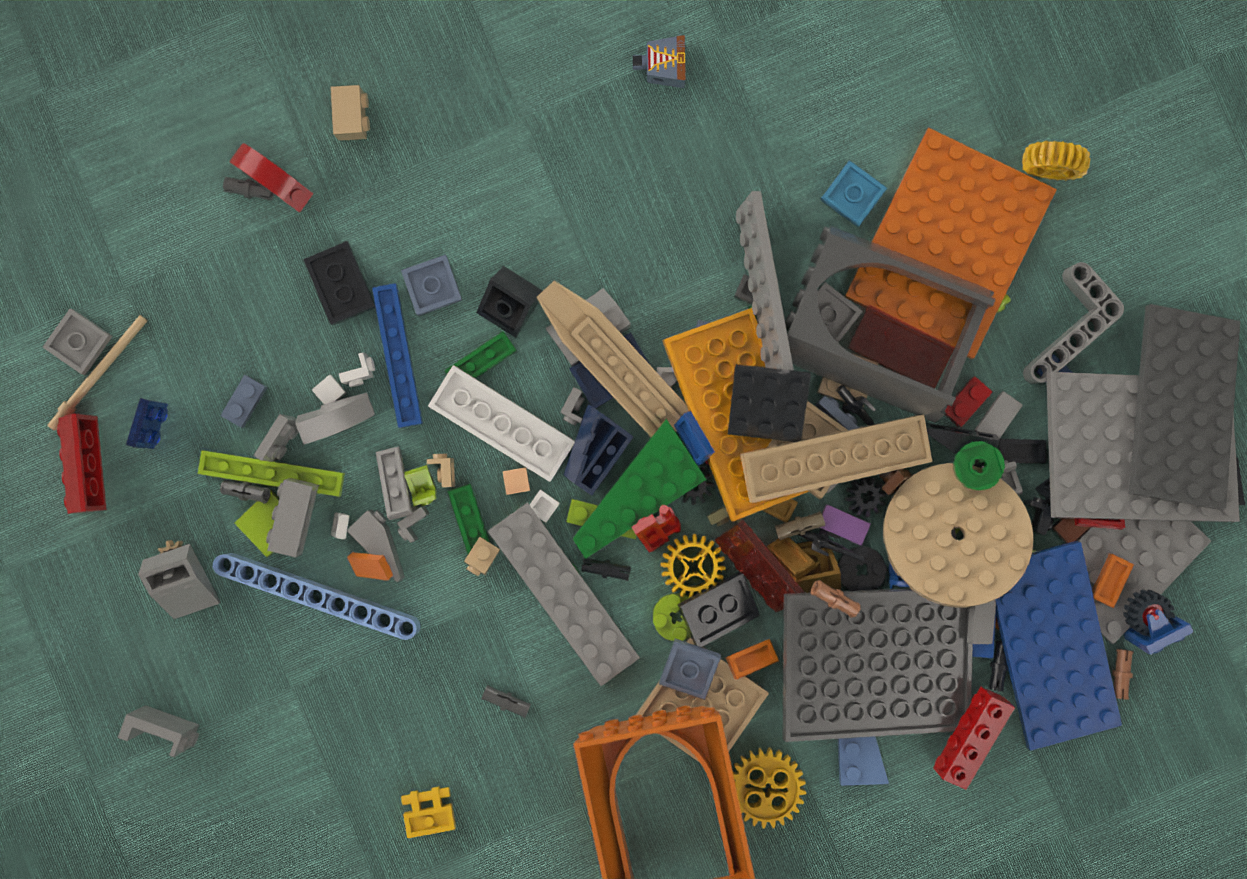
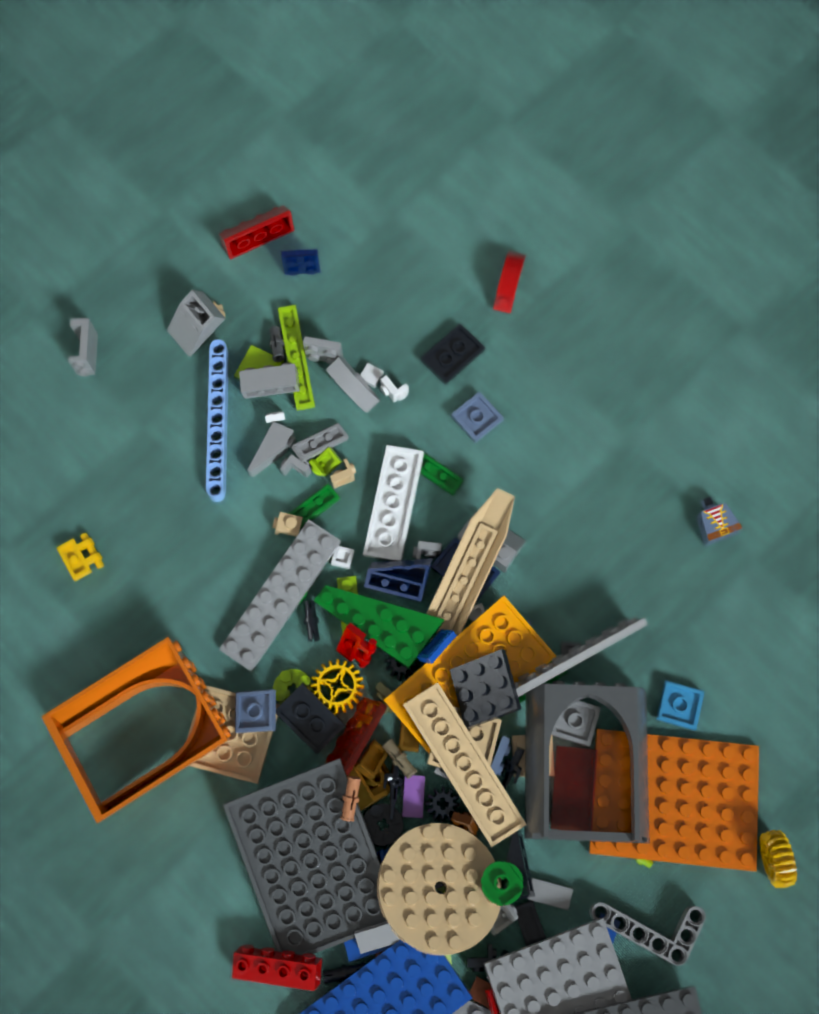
camera: 70 degrees right, 15 degrees down
light grey plate [43,308,113,375] -> none
tan bar [47,315,148,431] -> none
sand blue plate [220,375,268,428] -> none
dark grey pin [223,177,274,201] -> none
tan brick [331,85,370,141] -> none
orange tile [347,552,393,580] -> none
blue plate [372,283,423,428] -> none
black slope [476,266,543,338] -> none
dark grey pin [481,685,531,718] -> none
light nougat tile [502,467,530,495] -> none
orange tile [726,639,779,680] -> none
yellow gear [733,747,806,829] -> none
medium blue wing [838,736,889,786] -> none
red plate [944,376,992,428] -> none

